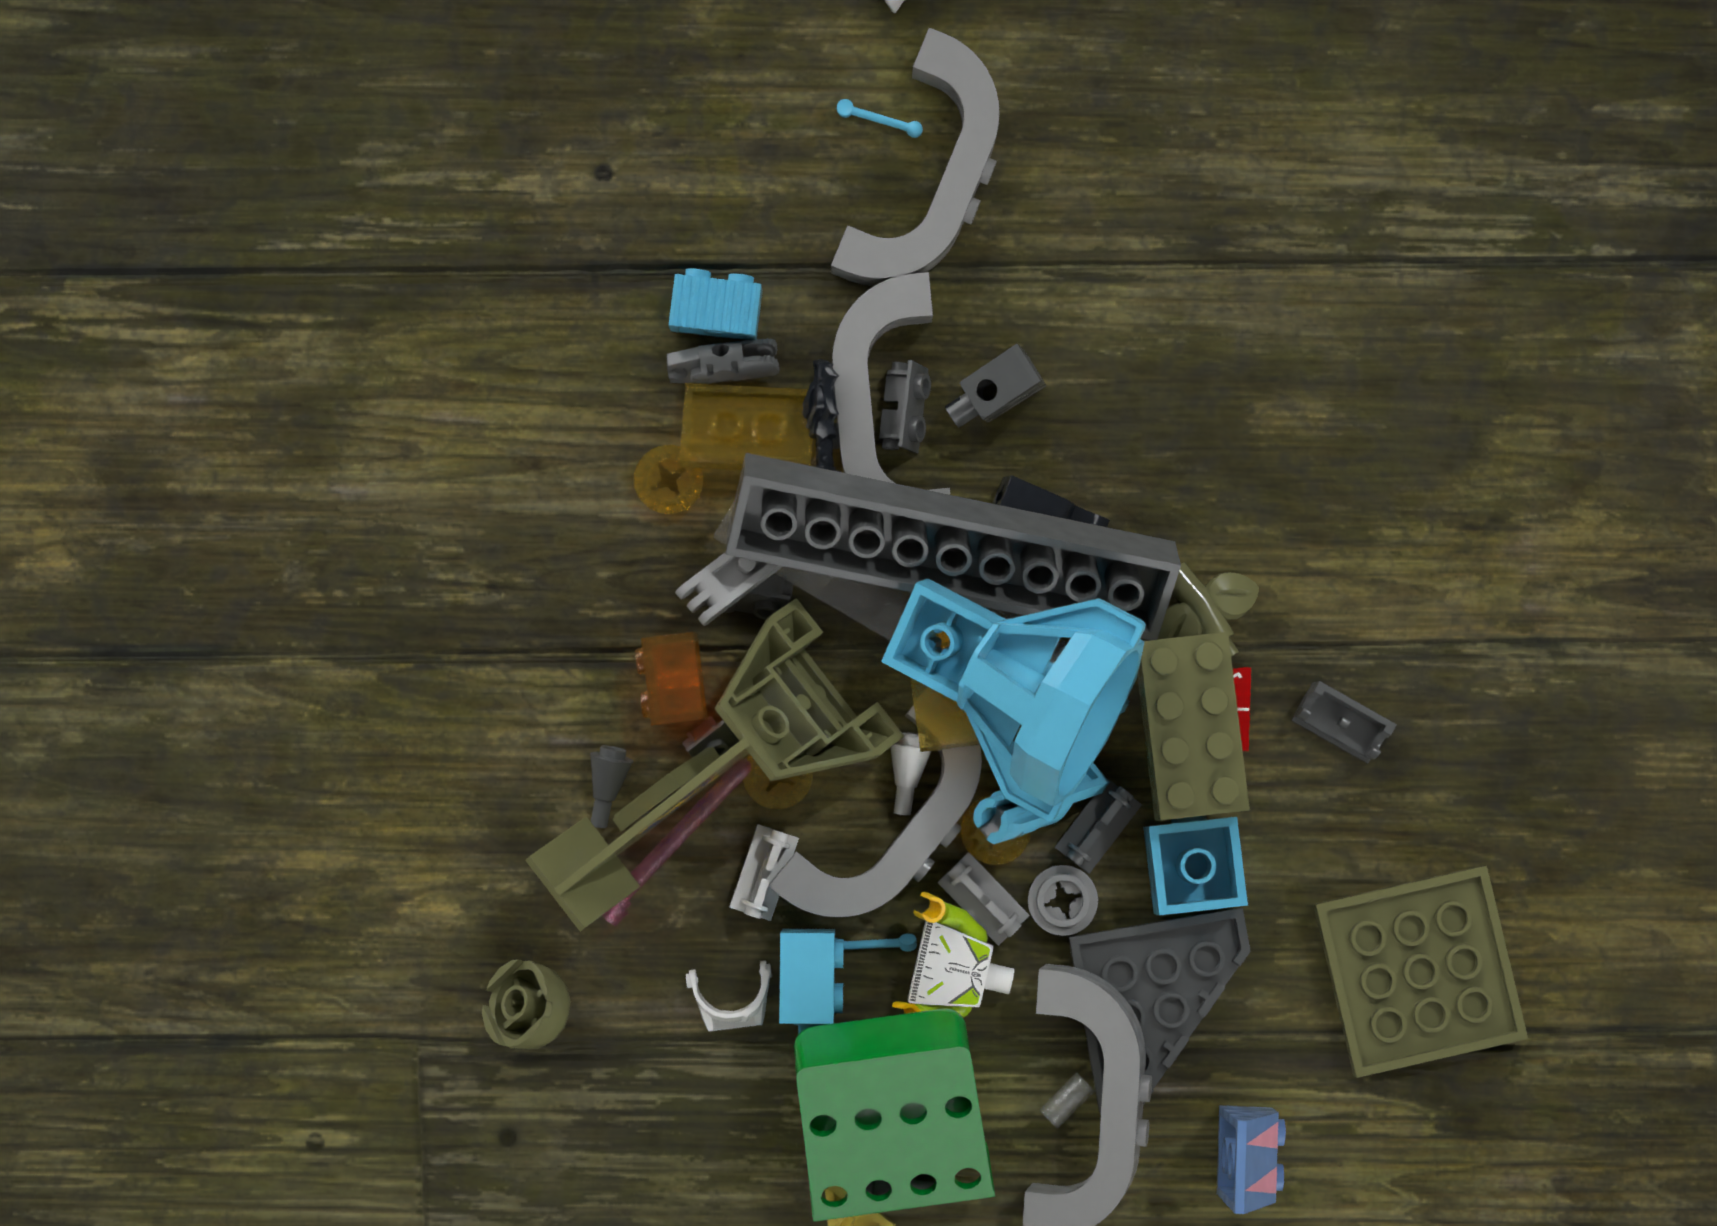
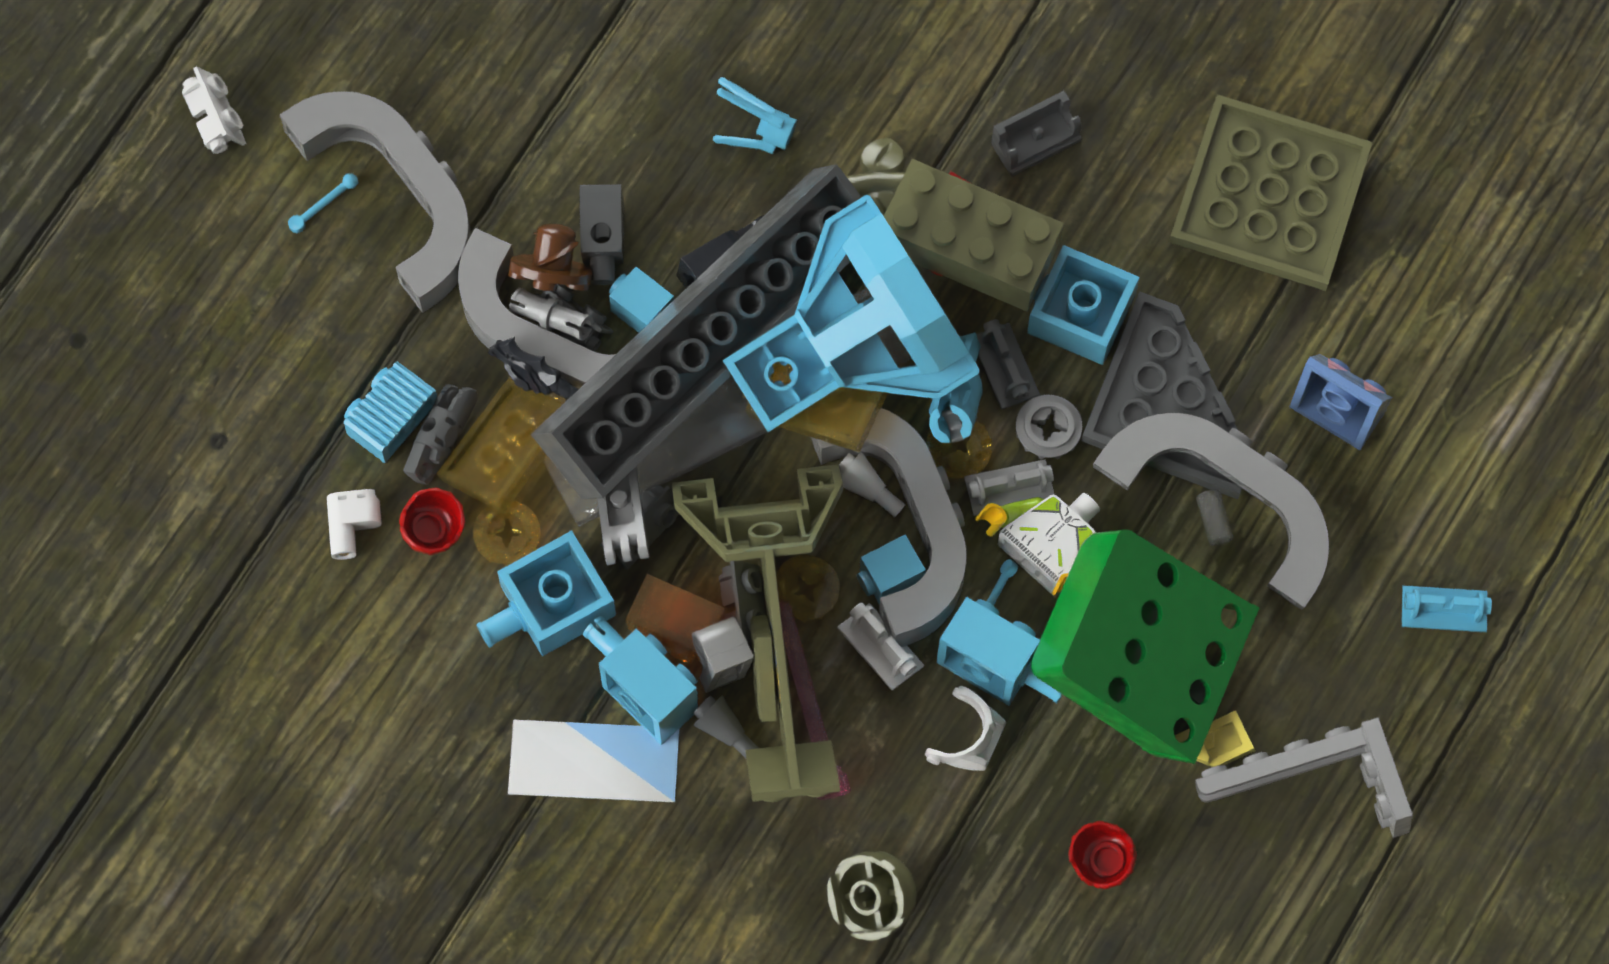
camera: 60 degrees left, 15 degrees down
none -> white piece [327,489,382,560]
none -> red hair [399,487,465,556]
none -> medium azure brick [476,530,616,656]
none -> reddish brown plate [508,223,593,291]
none -> sticker [508,720,679,802]
none -> light grey pin [509,288,593,341]
none -> medium azure brick [583,616,698,745]
none -> medium azure brick [609,267,674,333]
none -> light grey plate [692,617,754,693]
none -> medium azure plant [713,77,797,154]
none -> medium azure brick [857,535,926,605]
none -> red hair [1068,820,1137,889]

